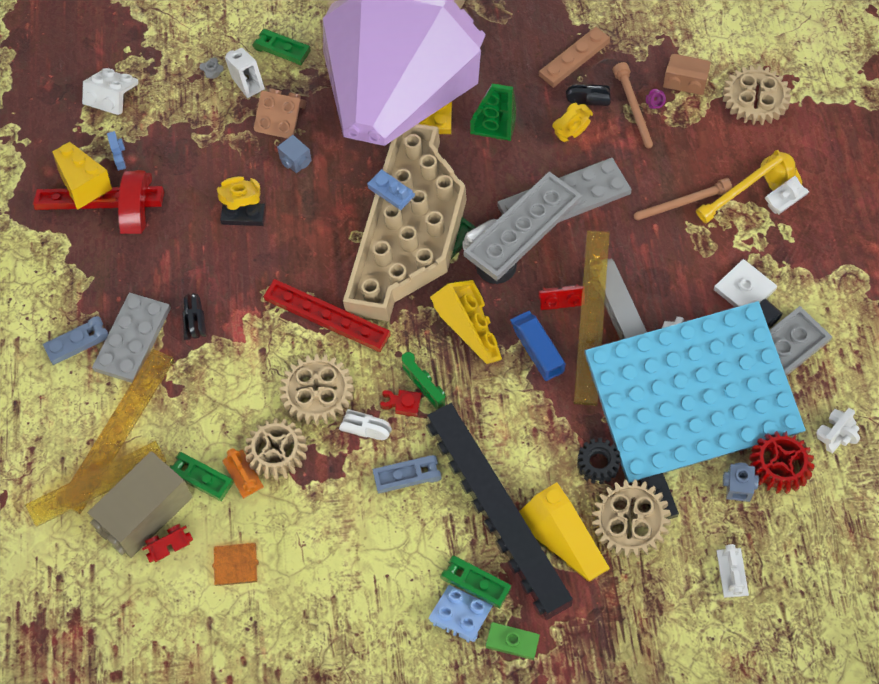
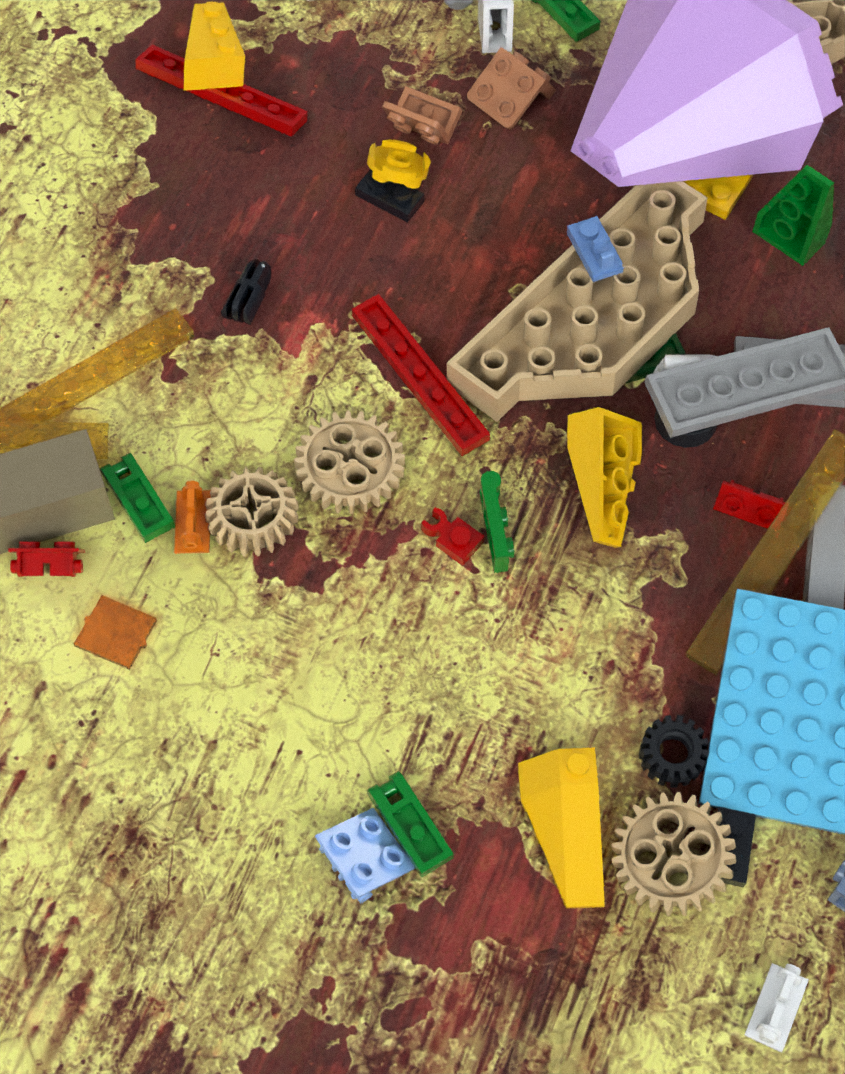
camera: 25 degrees right, 0 degrees up
sand blue plate [43,316,108,365] -> none
light grey plate [92,292,171,384] -> none
medium blue plate [107,131,126,171] -> none
red arch [118,170,152,234] -> none
sand blue brick [277,135,312,173] -> none
white arm [339,409,392,440] -> none
sand blue plate [372,455,442,494] -> none
black brick [426,403,573,620] -> none
bright green plate [486,622,540,660] -> none
blue piece [510,310,566,381] -> none
none -> nougat bracket [382,86,462,145]

